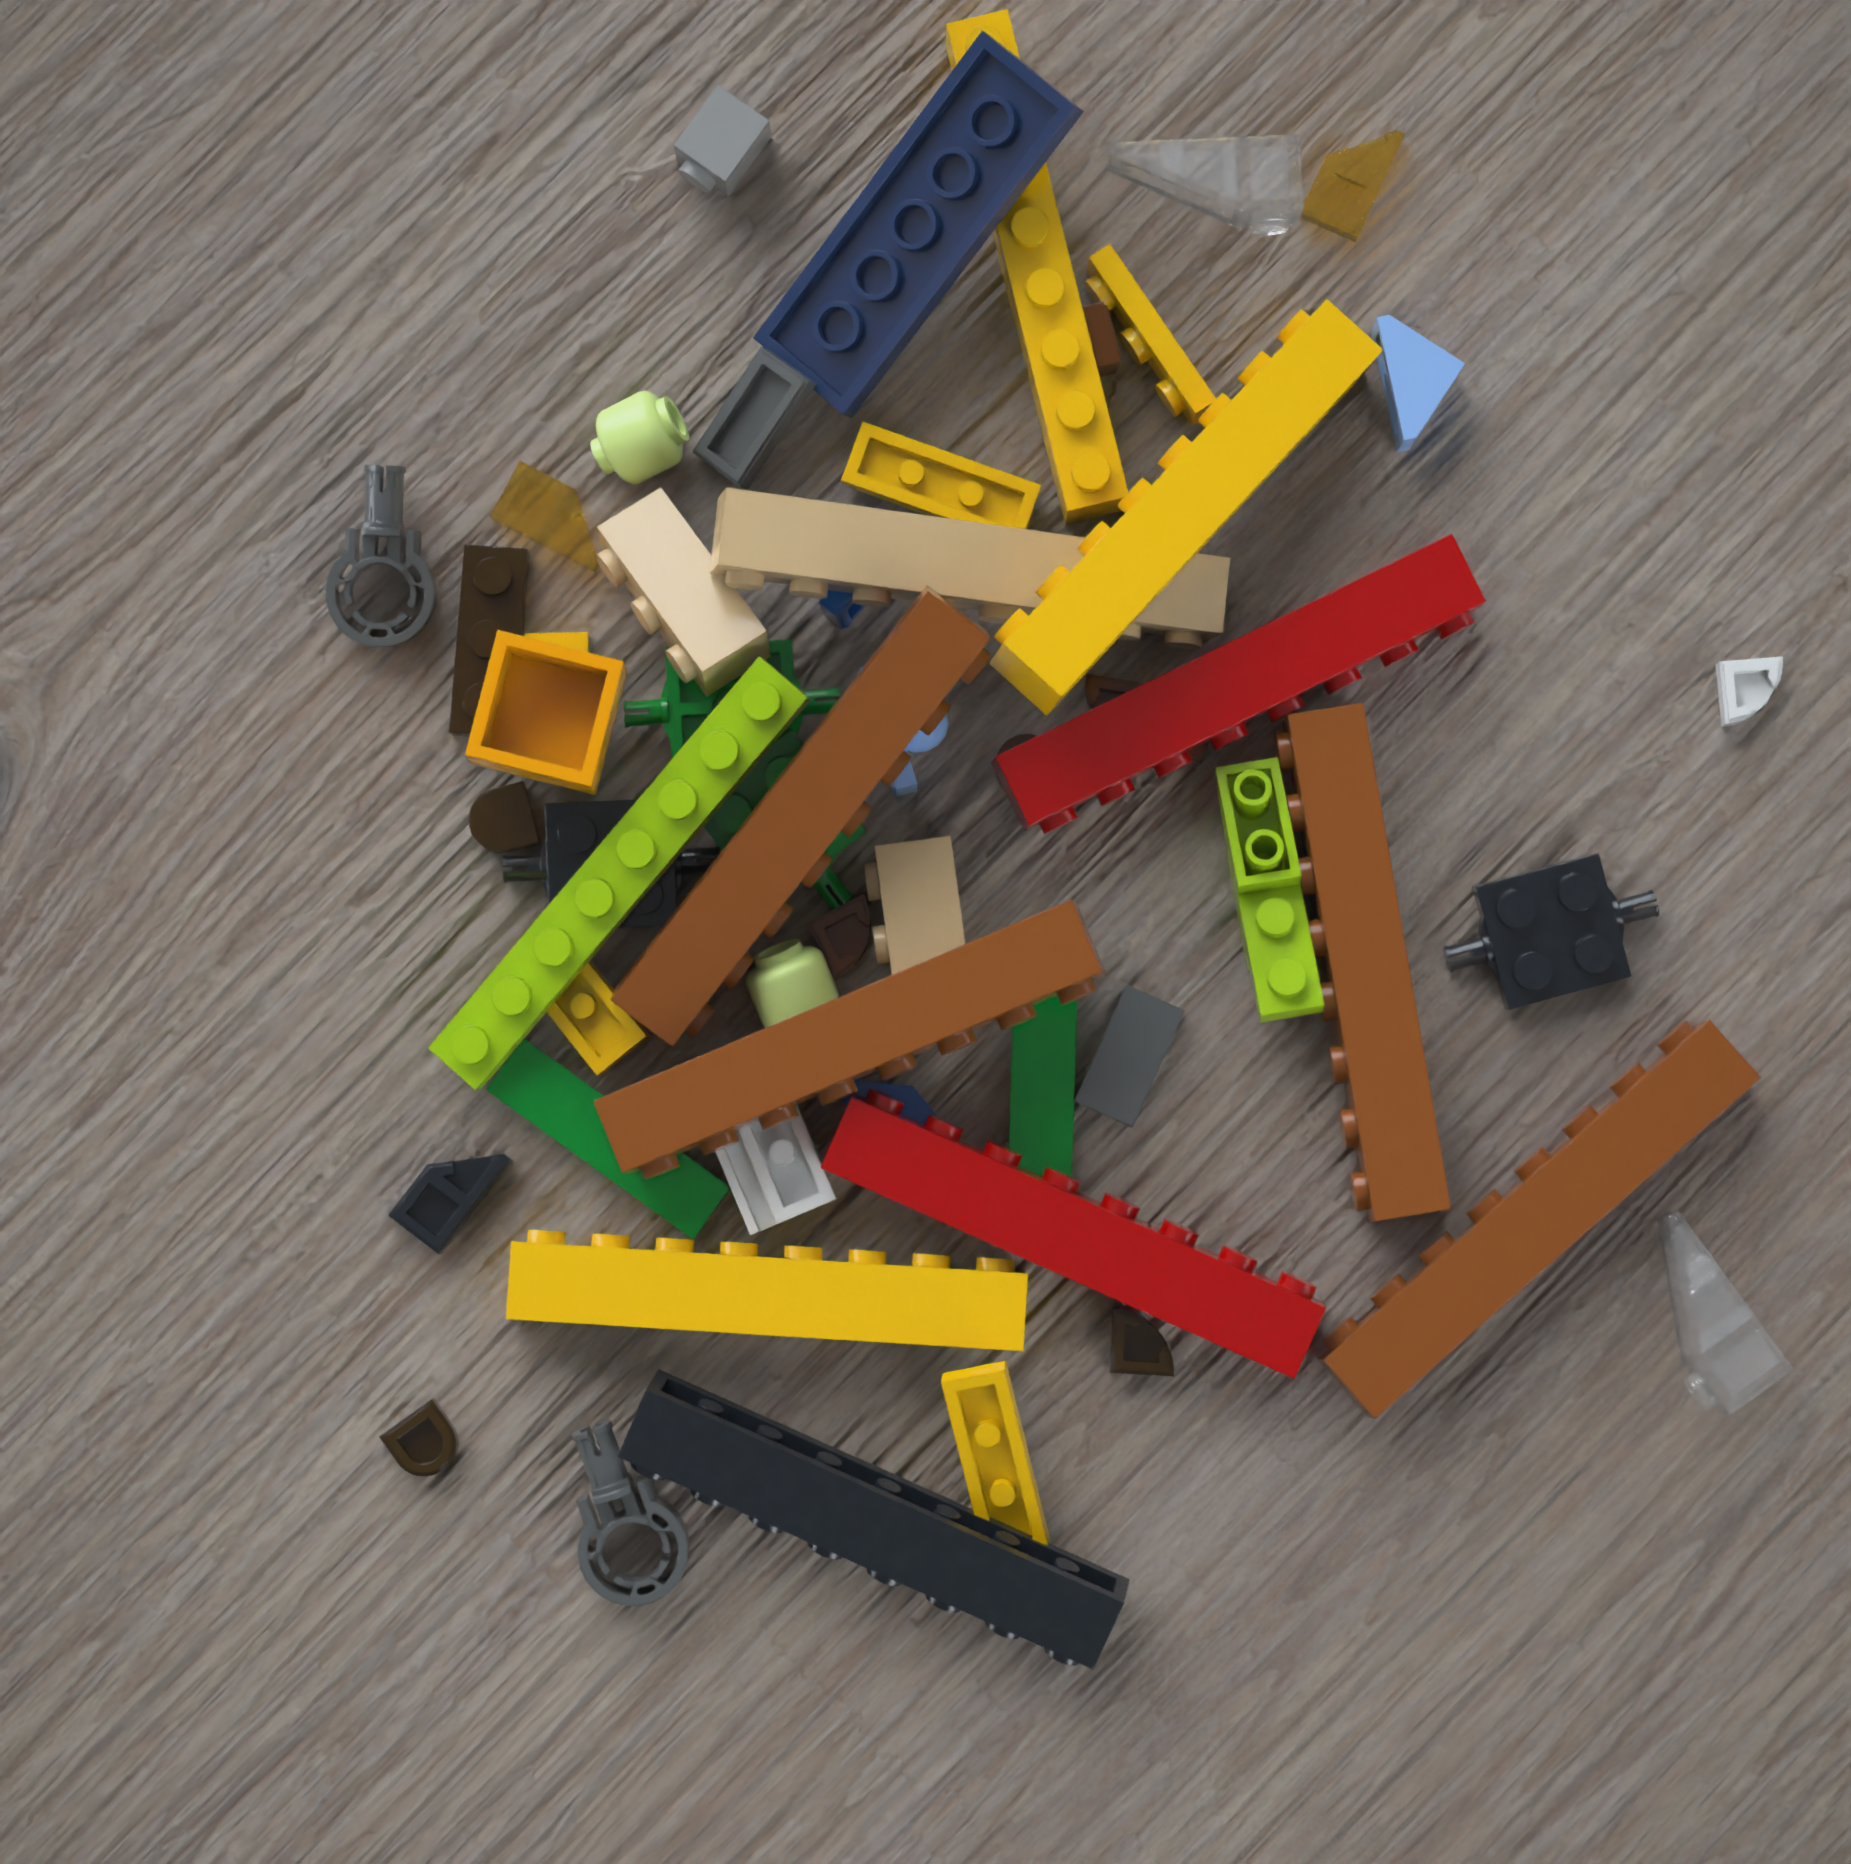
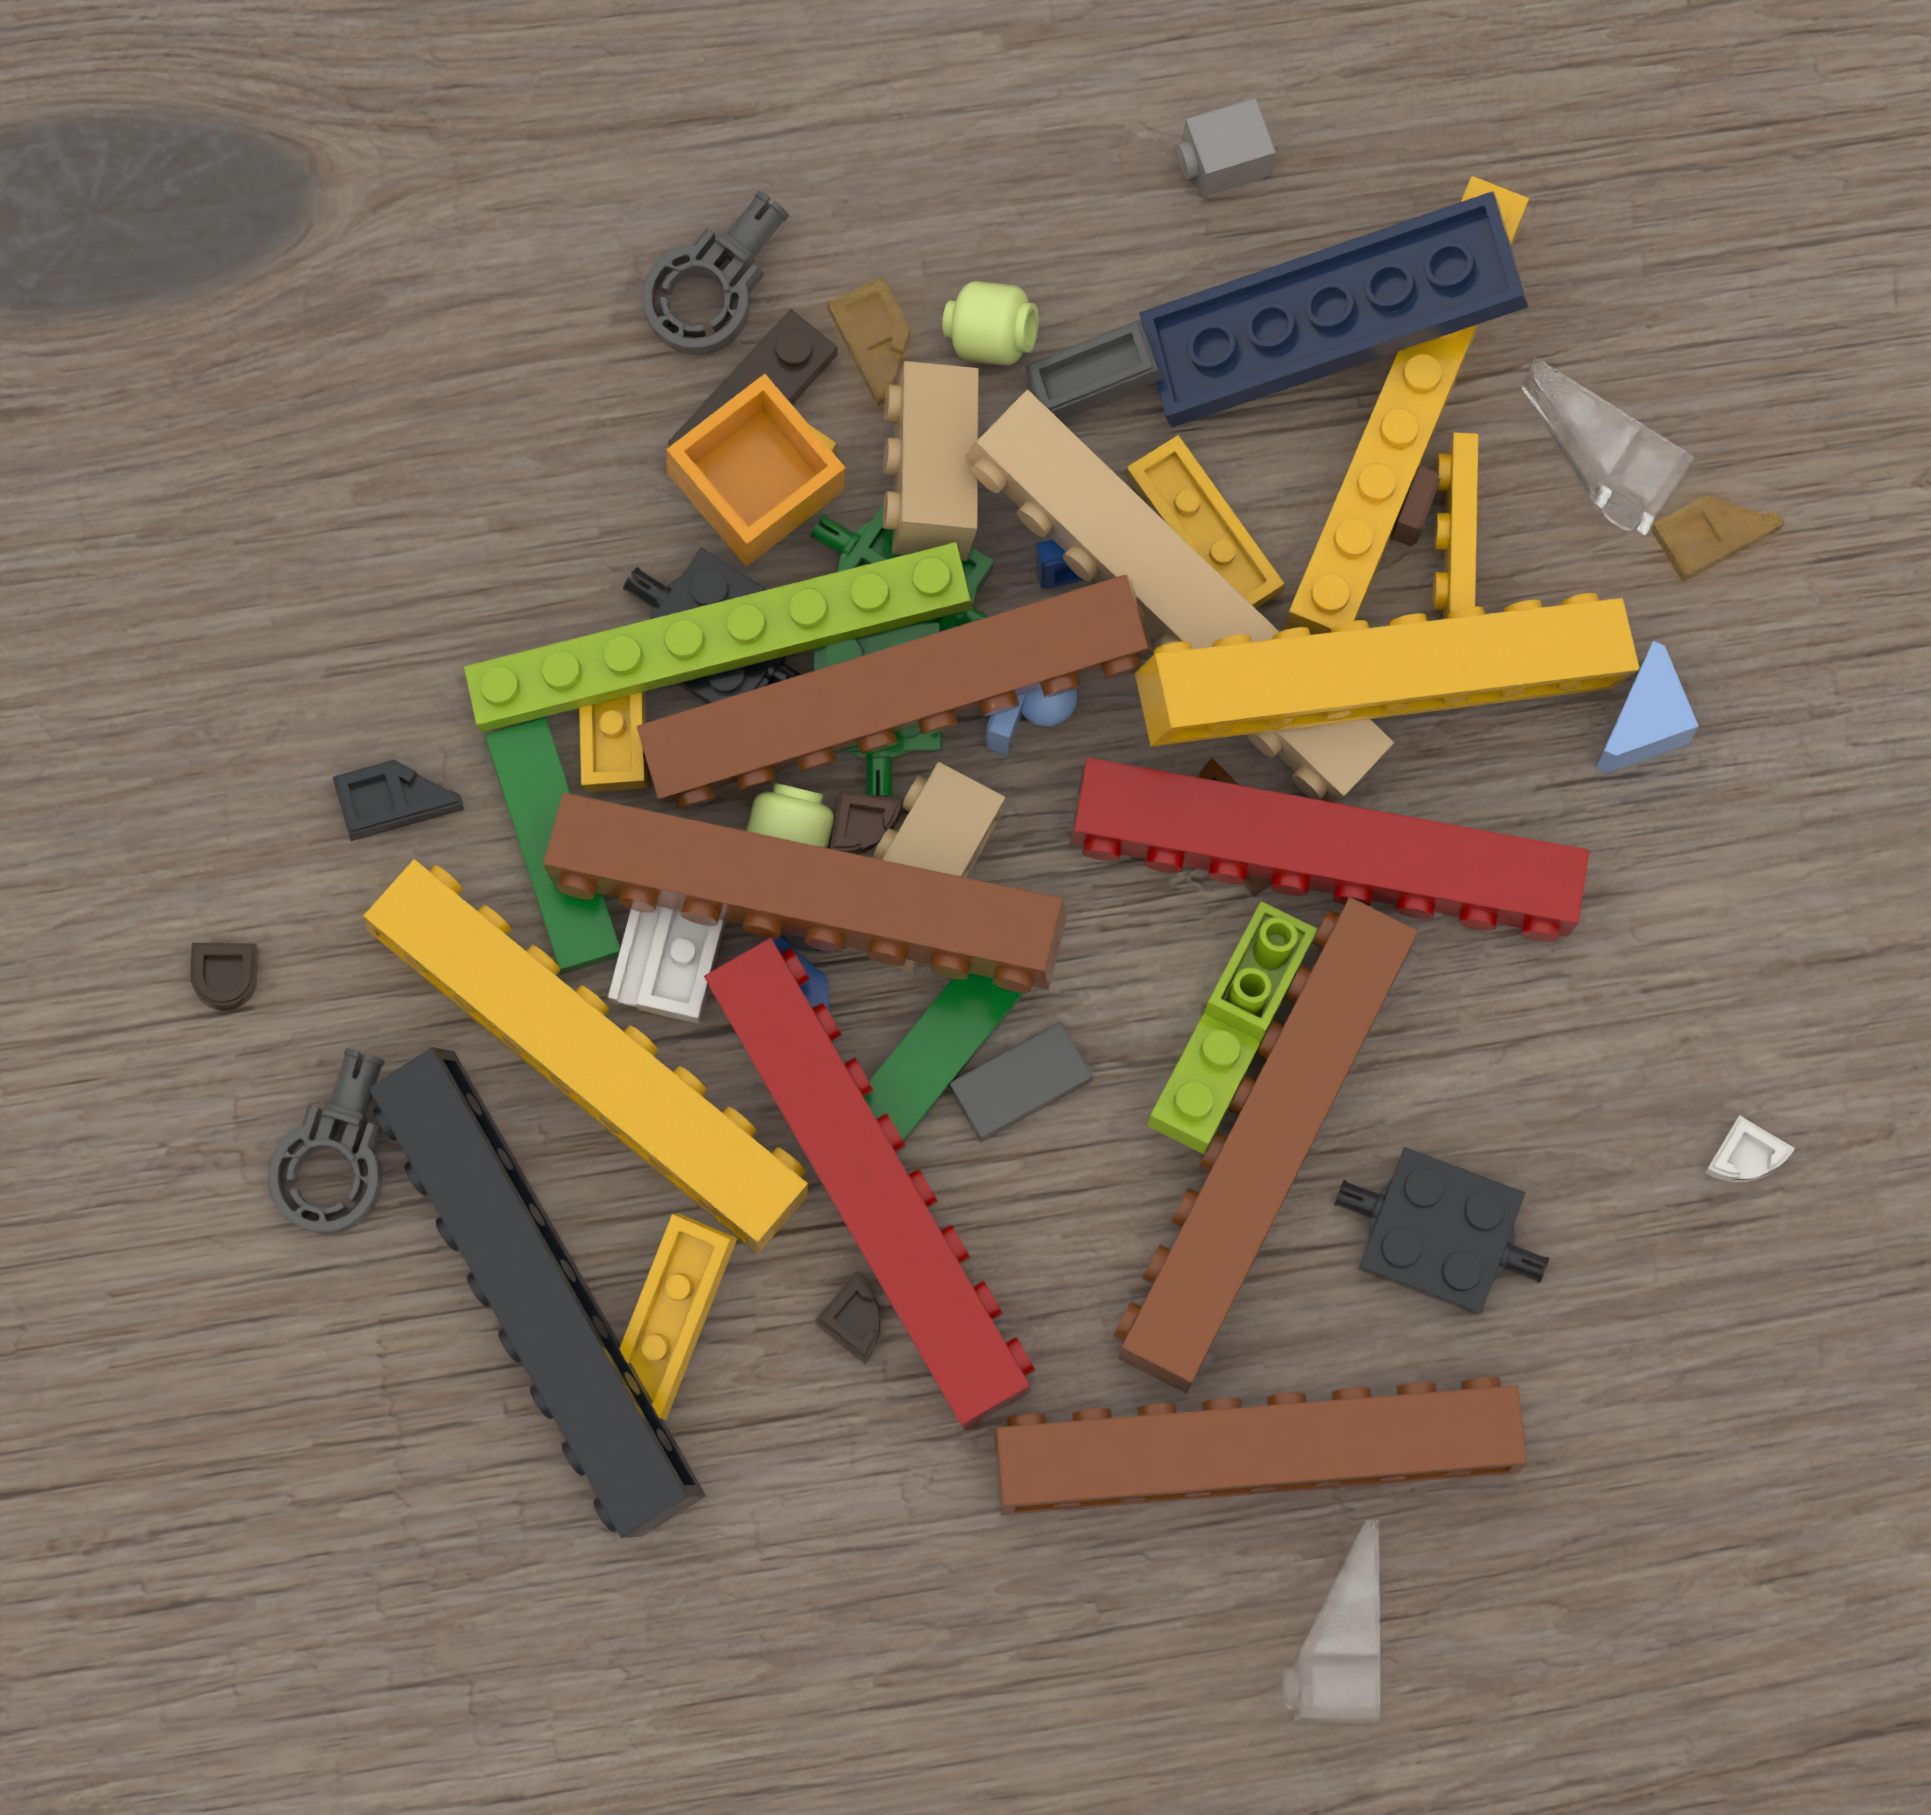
camera: 30 degrees right, 10 degrees down
dark brown tile [469,781,541,853] -> none

